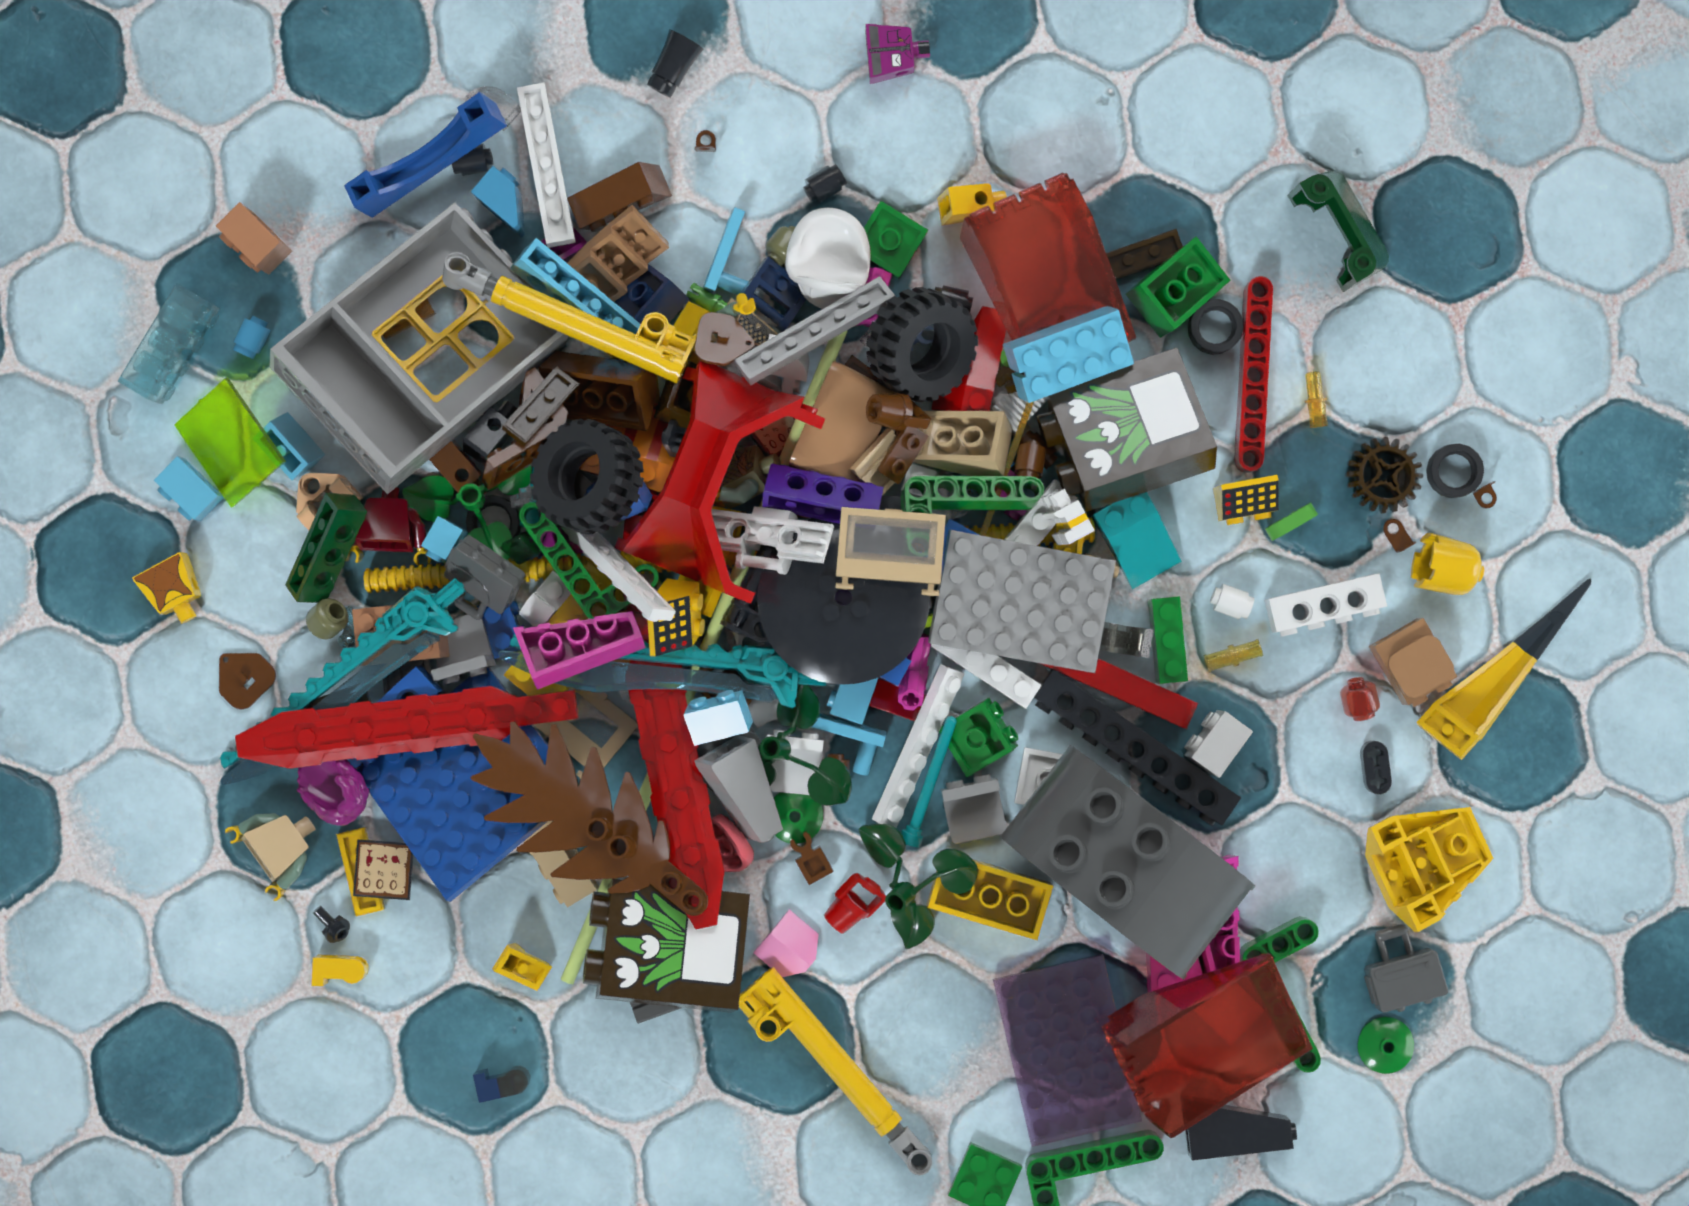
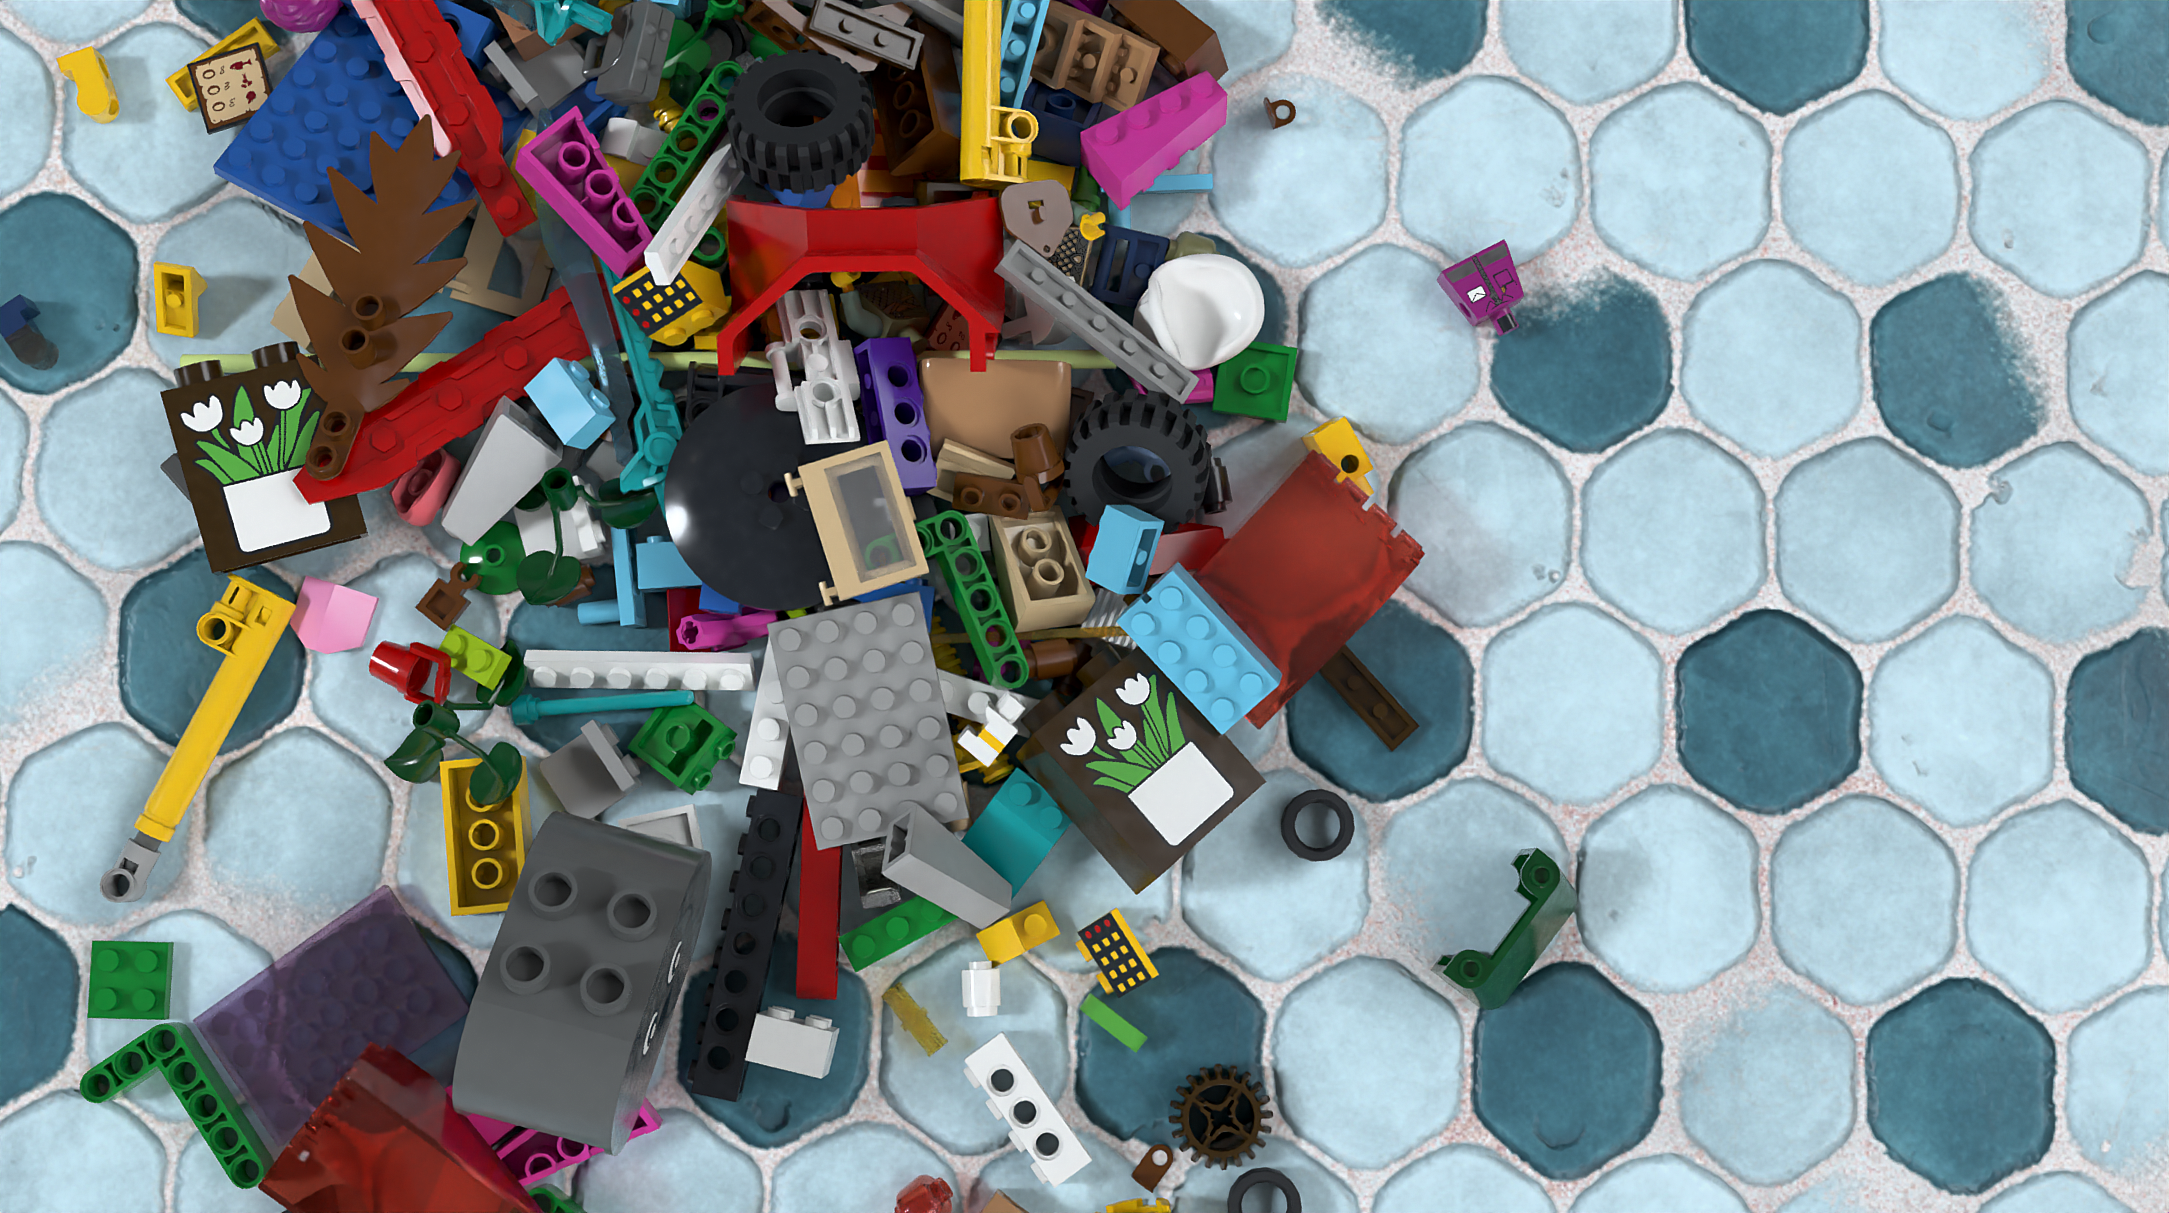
camera: 65 degrees right, 5 degrees down
black plate [313,905,350,943] -> none
black plant [647,29,704,98] -> none
black brick [803,164,847,204] -> none
green slope [1125,236,1231,338] -> none
red beam [1234,276,1273,473] -> none
clear yellow axle [1304,371,1328,428] -> none
none -> lime plate [438,624,513,690]
none -> light grey slope [881,803,1012,930]
none -> yellow slope [976,900,1061,968]
none -> dark pink wedge [1080,70,1228,211]
none -> medium azure brick [1085,505,1165,594]

